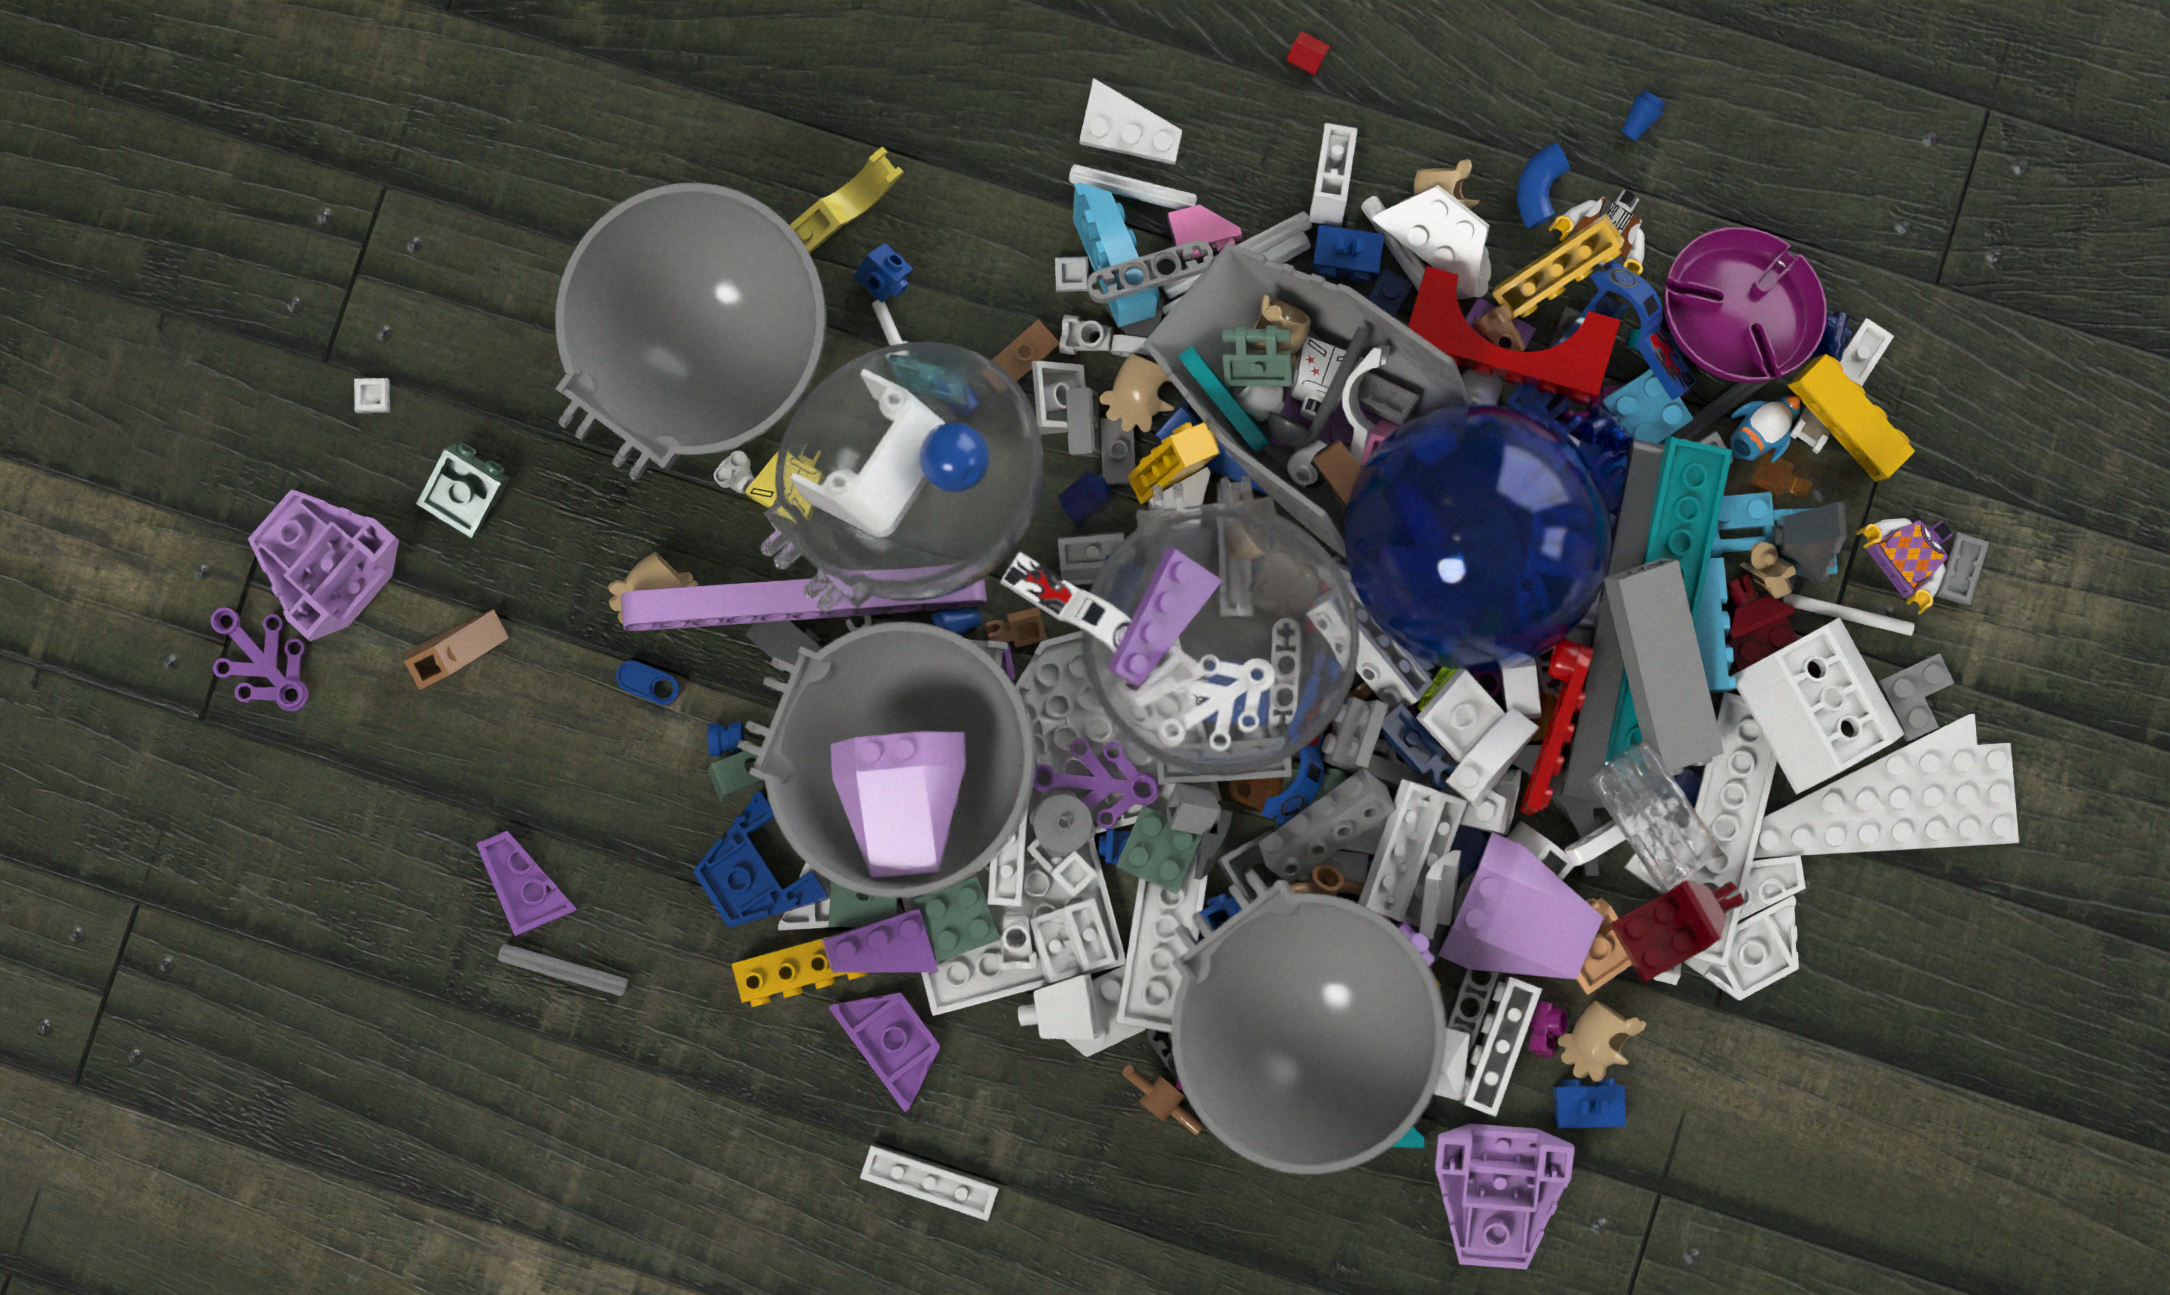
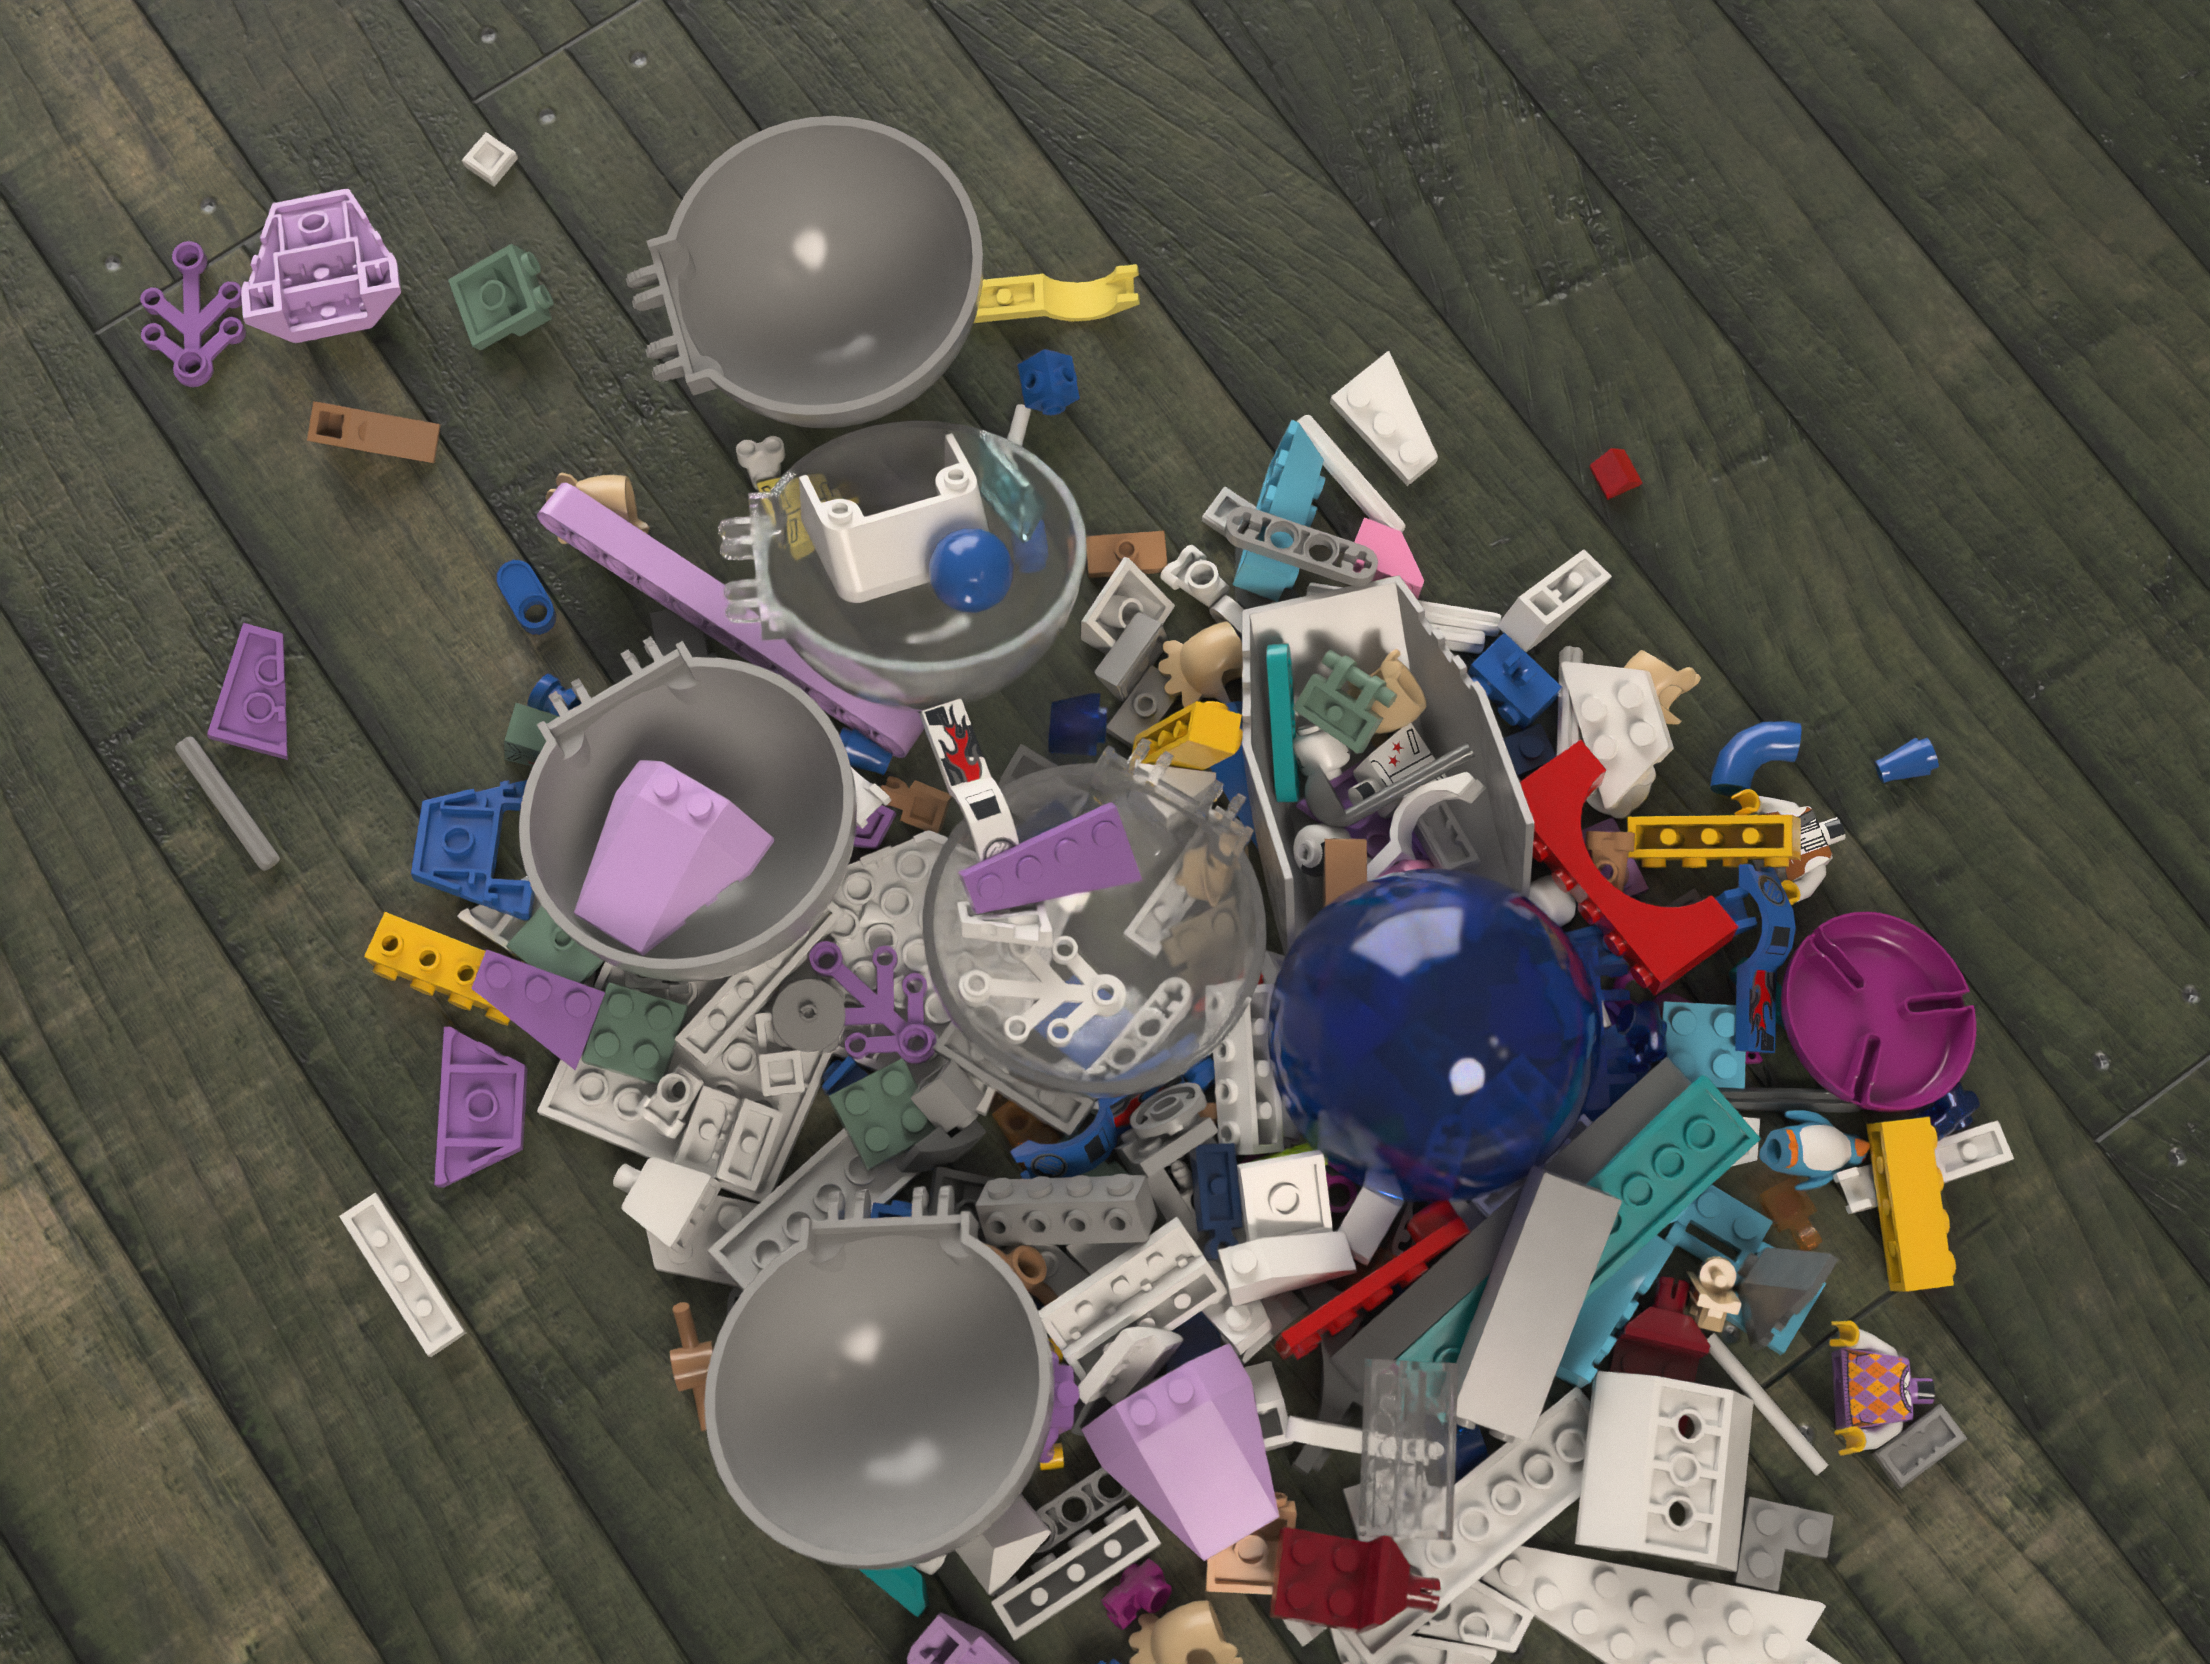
camera: 30 degrees right, 10 degrees down
none -> light grey wheel [1130,1083,1207,1140]

